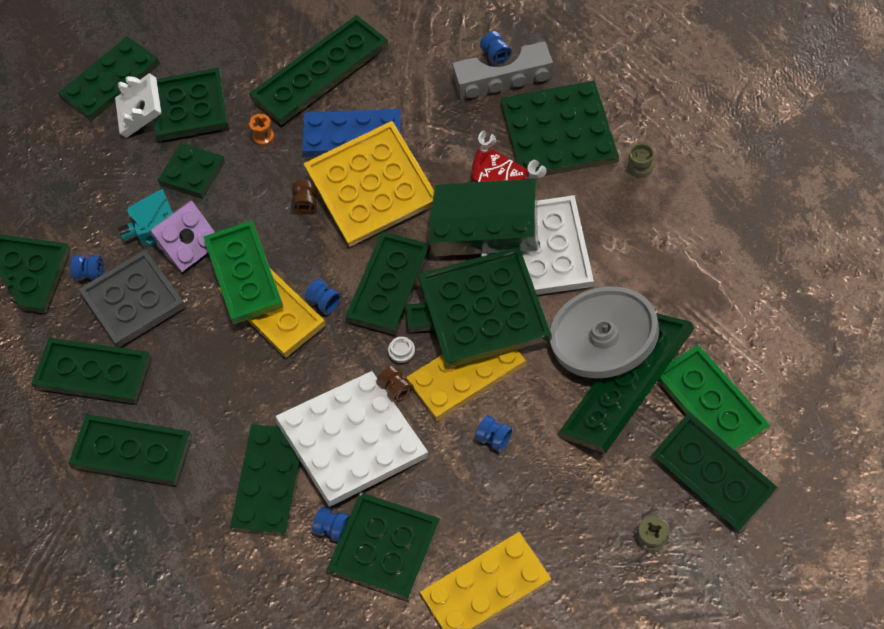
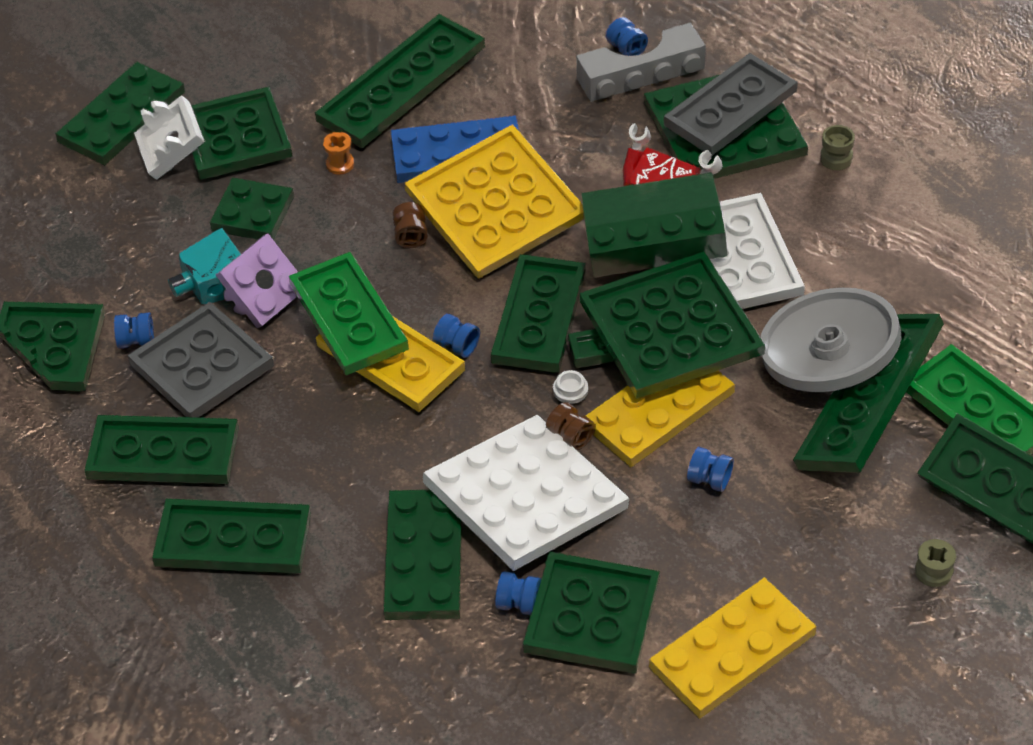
camera: 10 degrees left, 10 degrees down
none -> dark grey plate [664,53,797,155]

